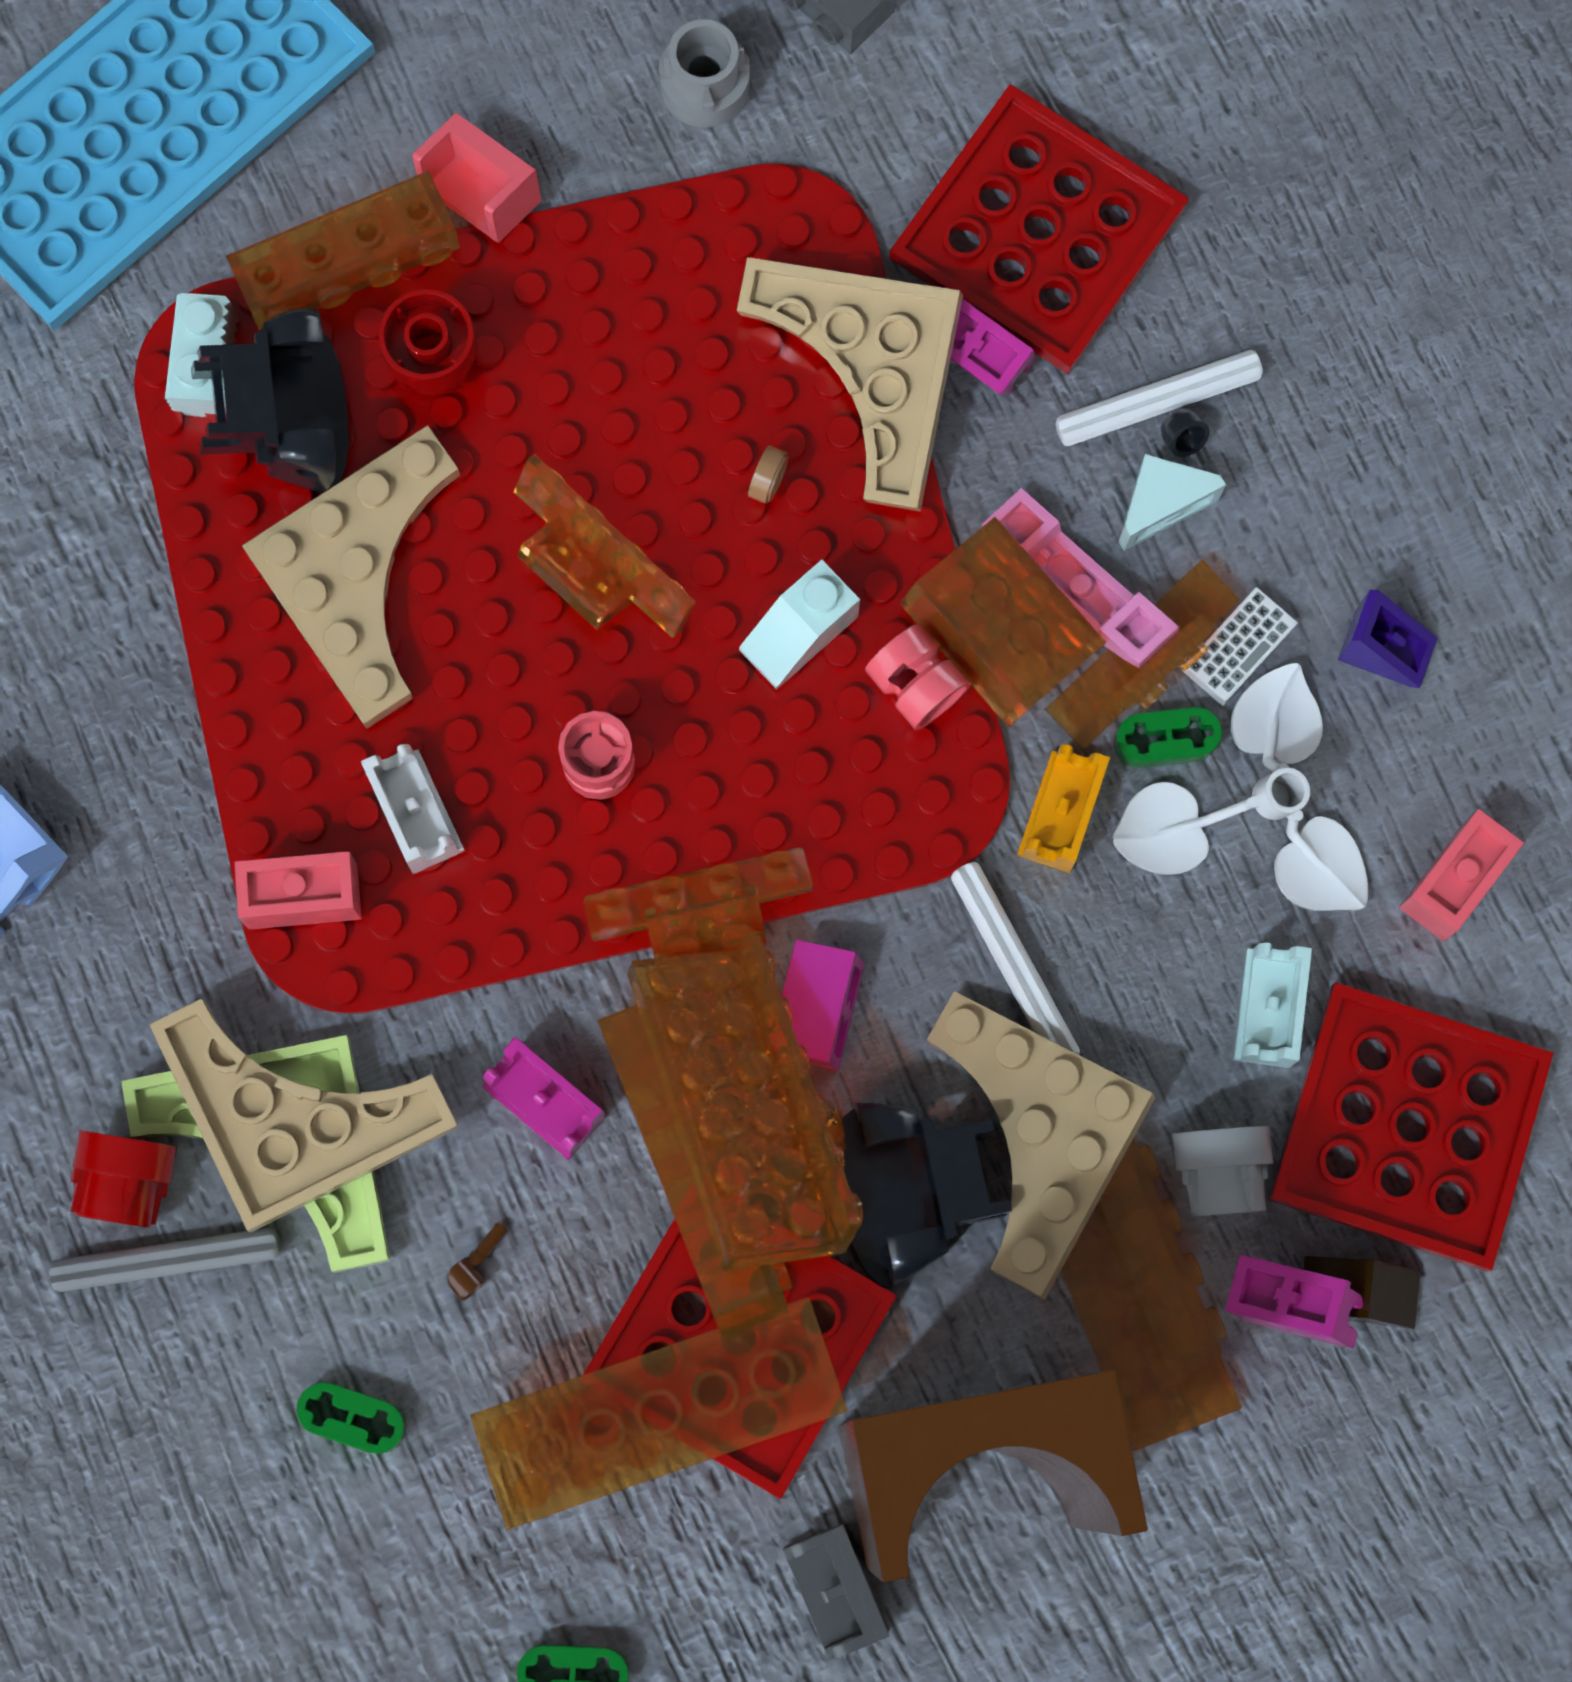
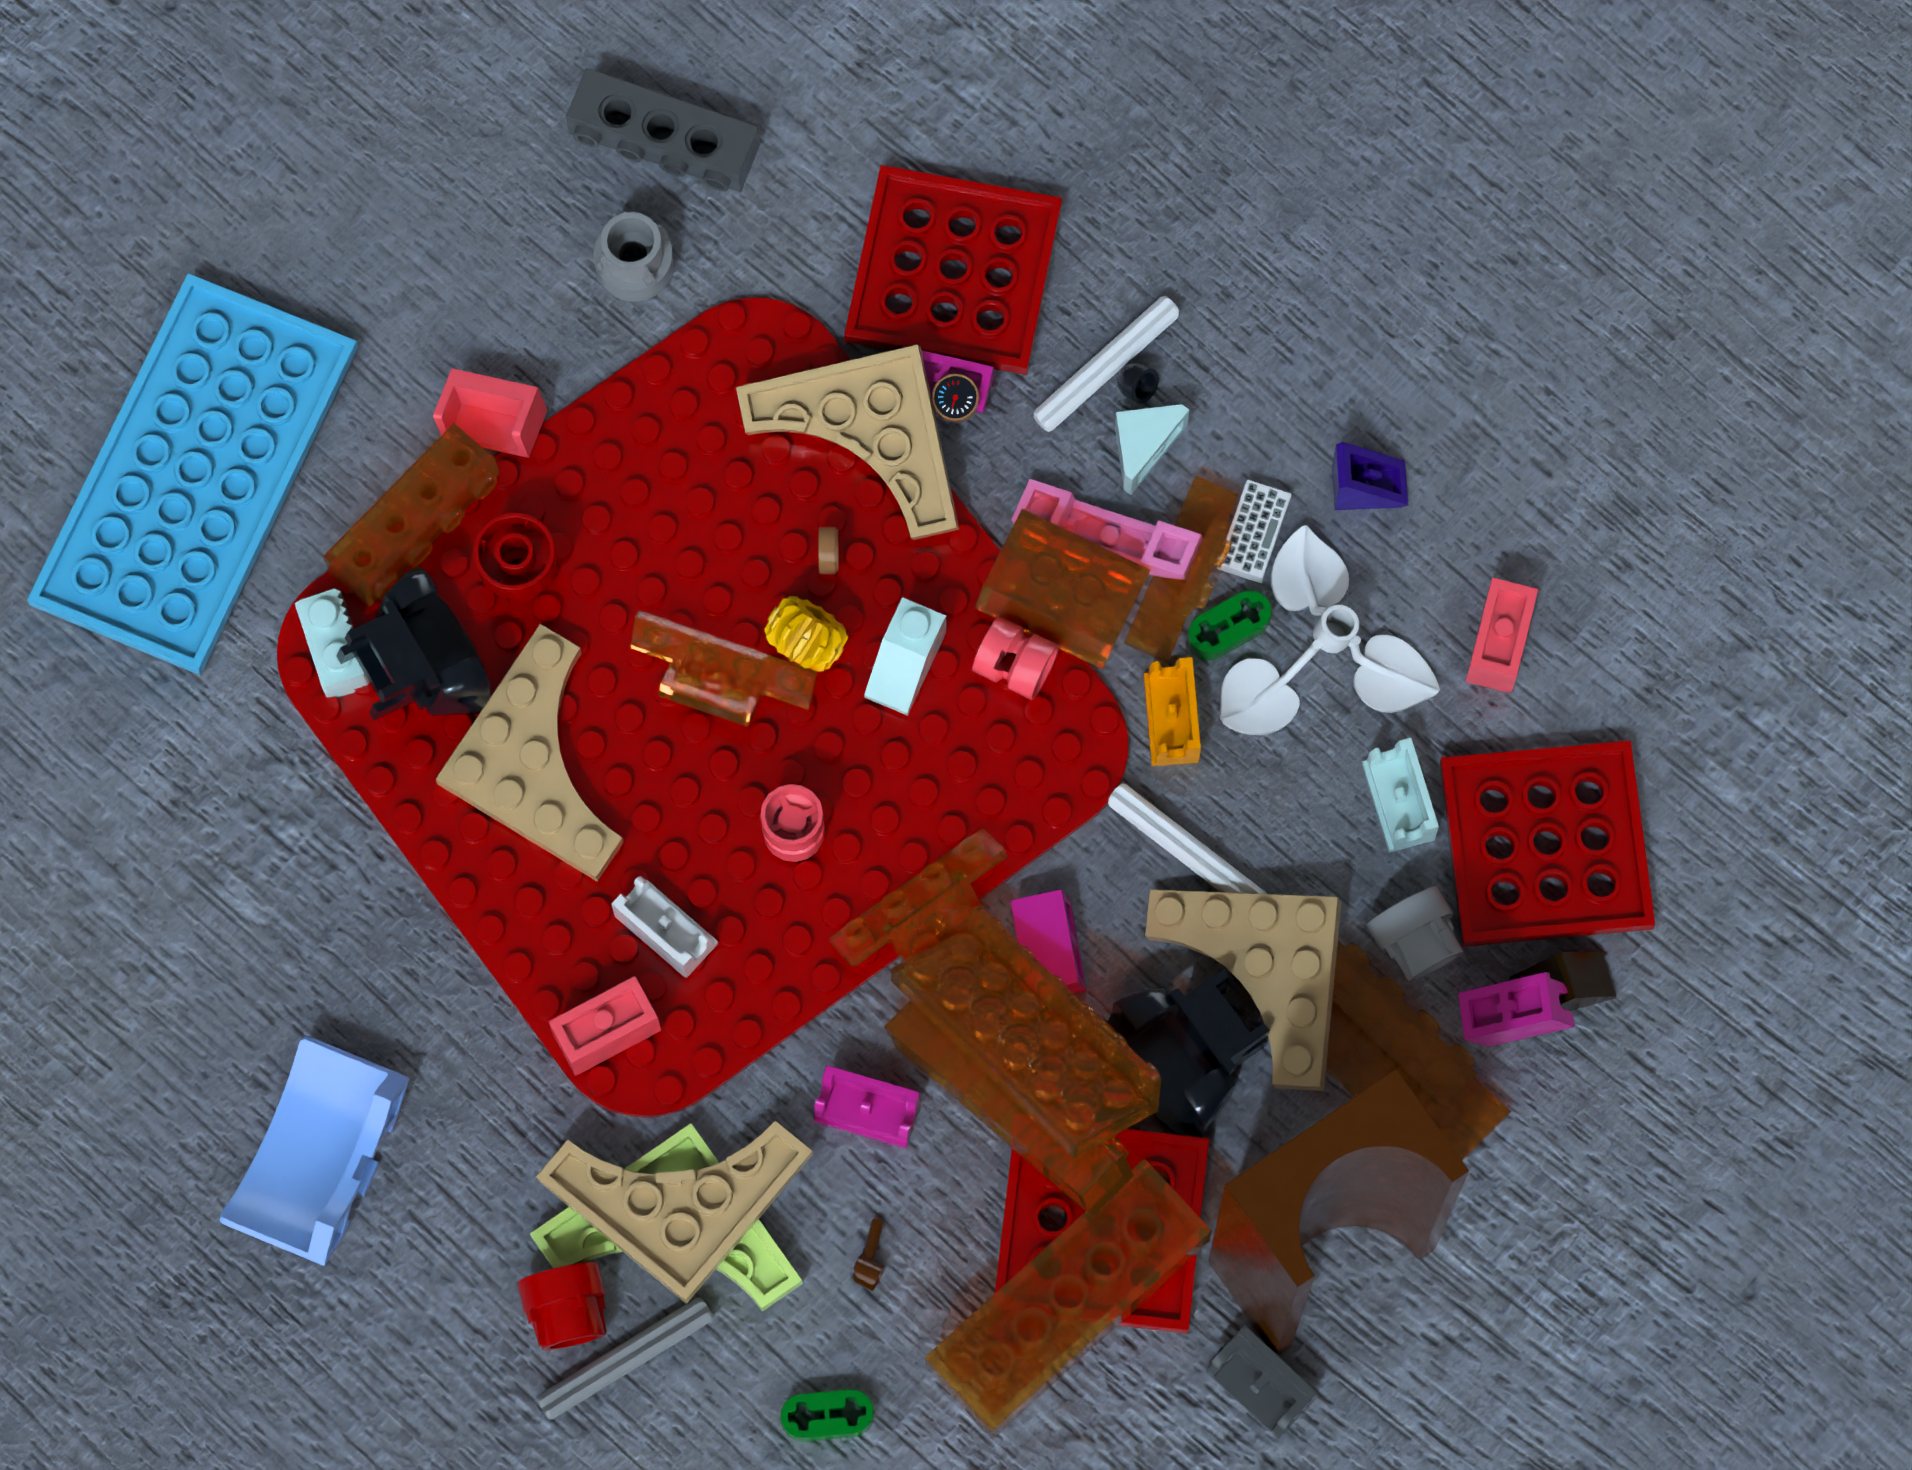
camera: 20 degrees left, 5 degrees down
none -> yellow gear [764,596,848,672]
none -> black tile [932,374,980,423]

